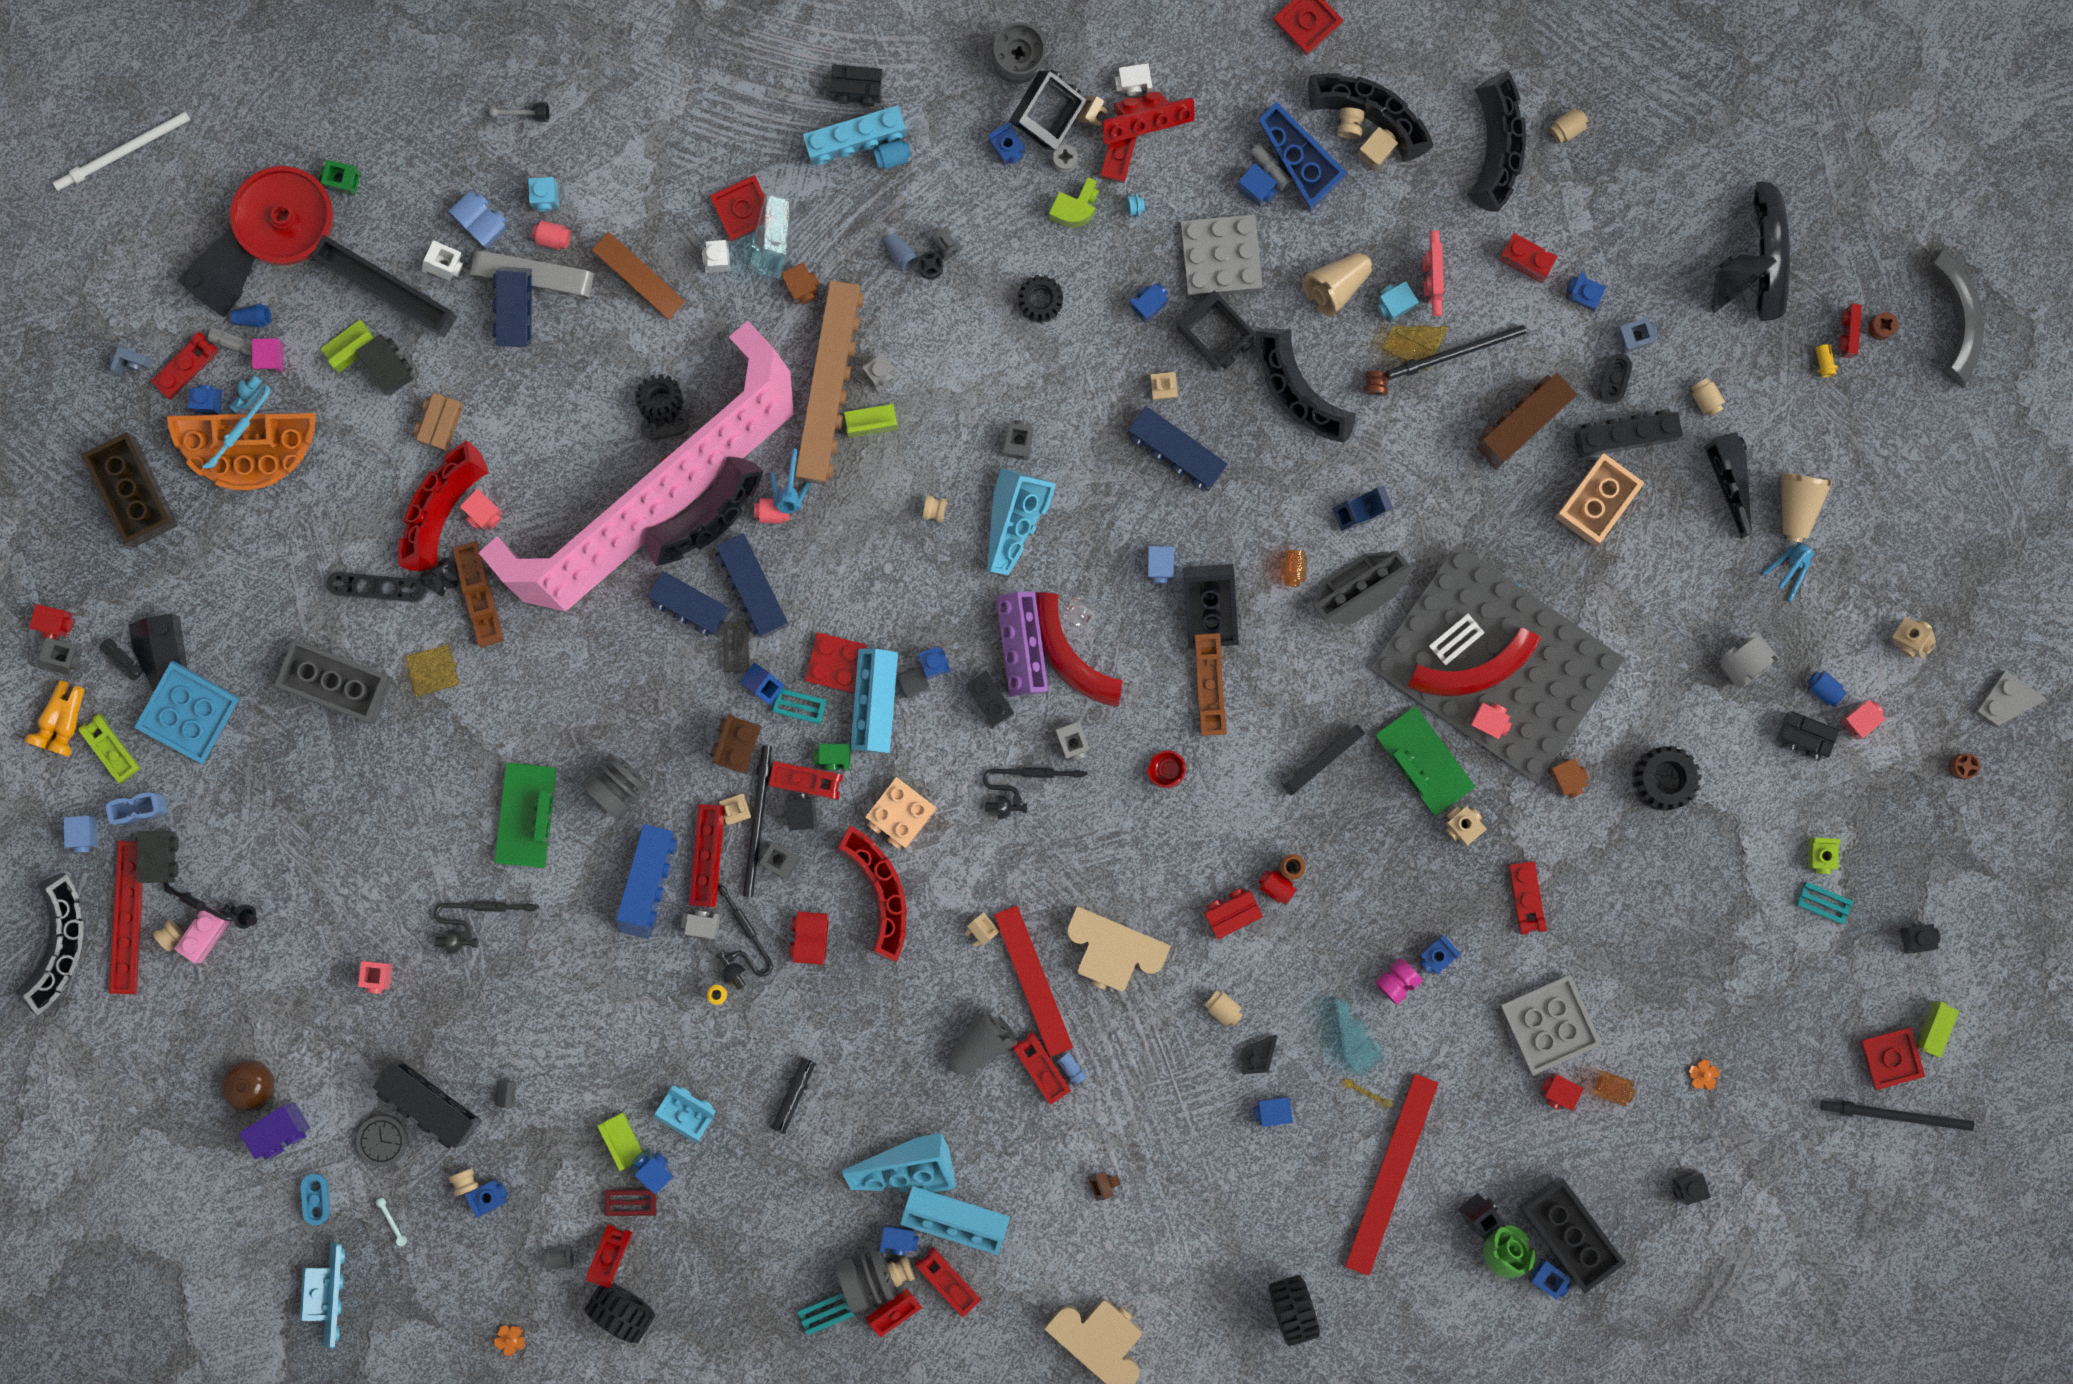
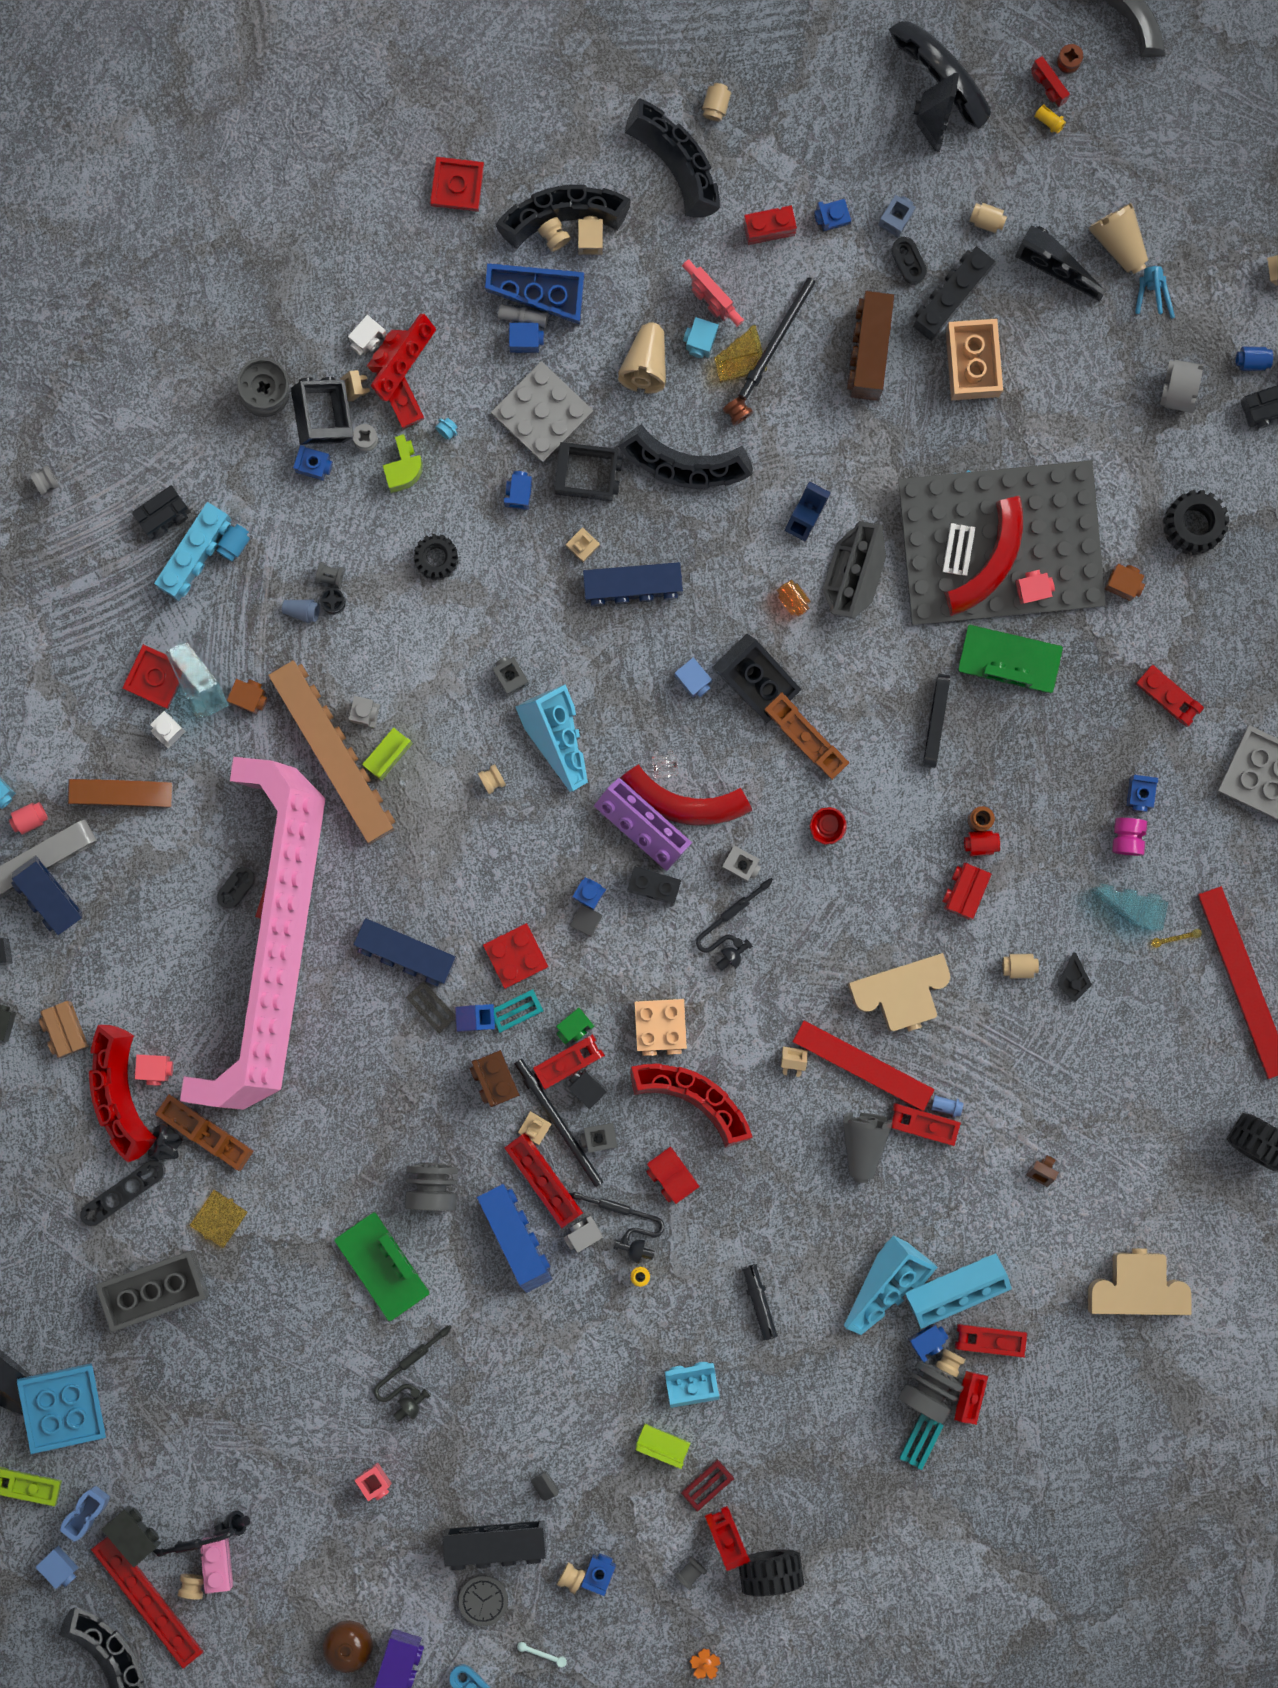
camera: 45 degrees left, 0 degrees up
blue brick [630,1148,674,1194] -> none
black tyre [635,374,683,423] -> none
black brick [646,457,763,566] -> none
dark blue brick [647,571,730,637] -> none
coral brick [754,498,790,524] -> none
dark azure plant [770,448,810,514] -> none
medium azure brick [850,649,898,753] -> none
blue brick [1253,1096,1293,1127] -> none
tan brick [1444,806,1486,846] -> none

